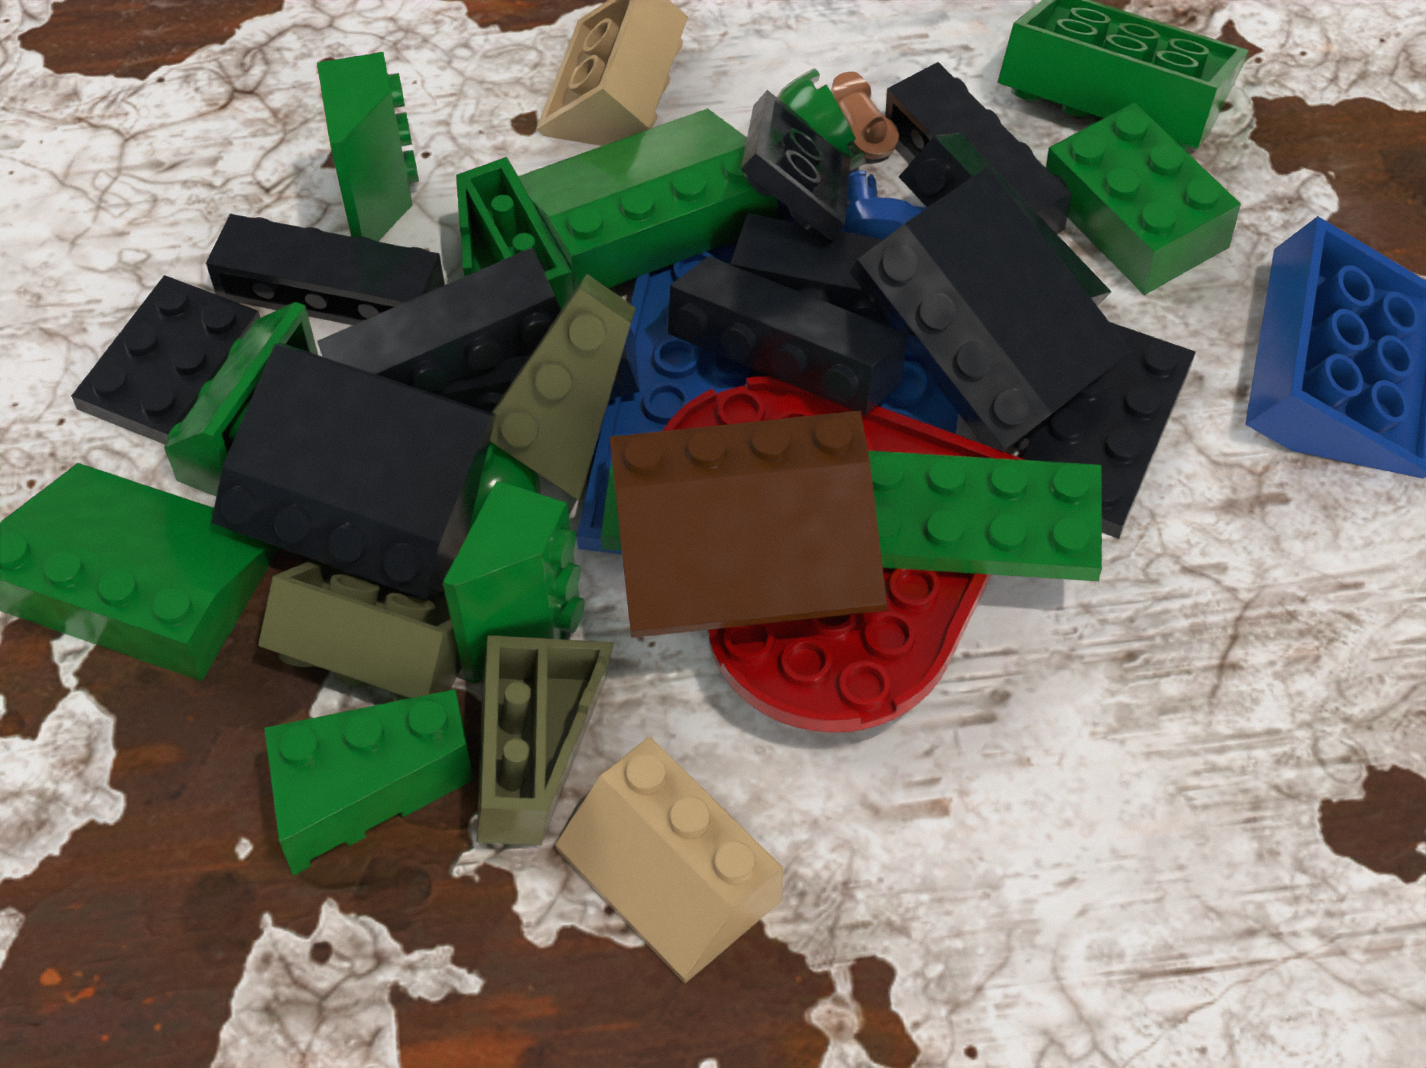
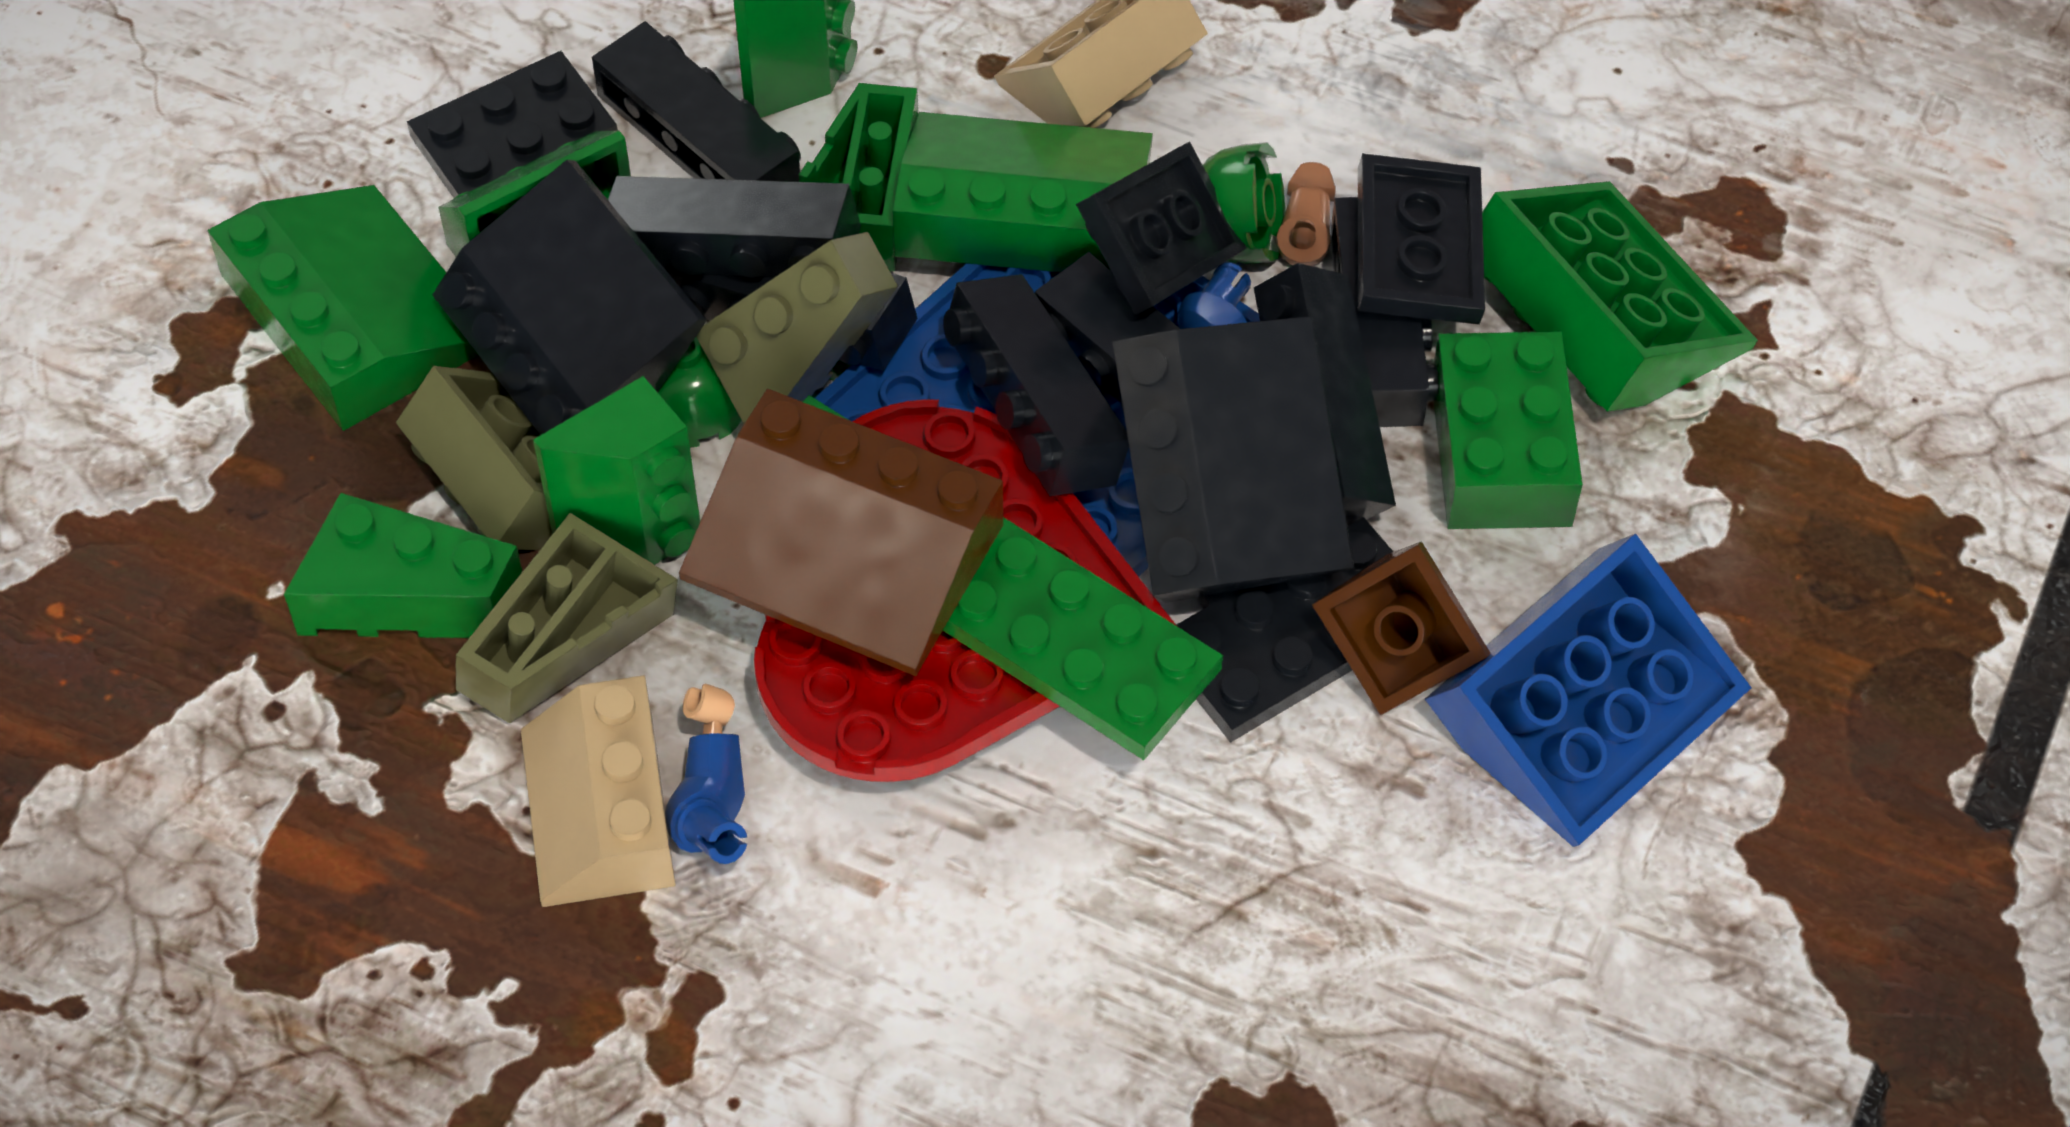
camera: 30 degrees right, 0 degrees up
none -> blue arm [665,684,747,864]
none -> reddish brown slope [1312,541,1491,715]
none -> black plate [1358,153,1485,325]

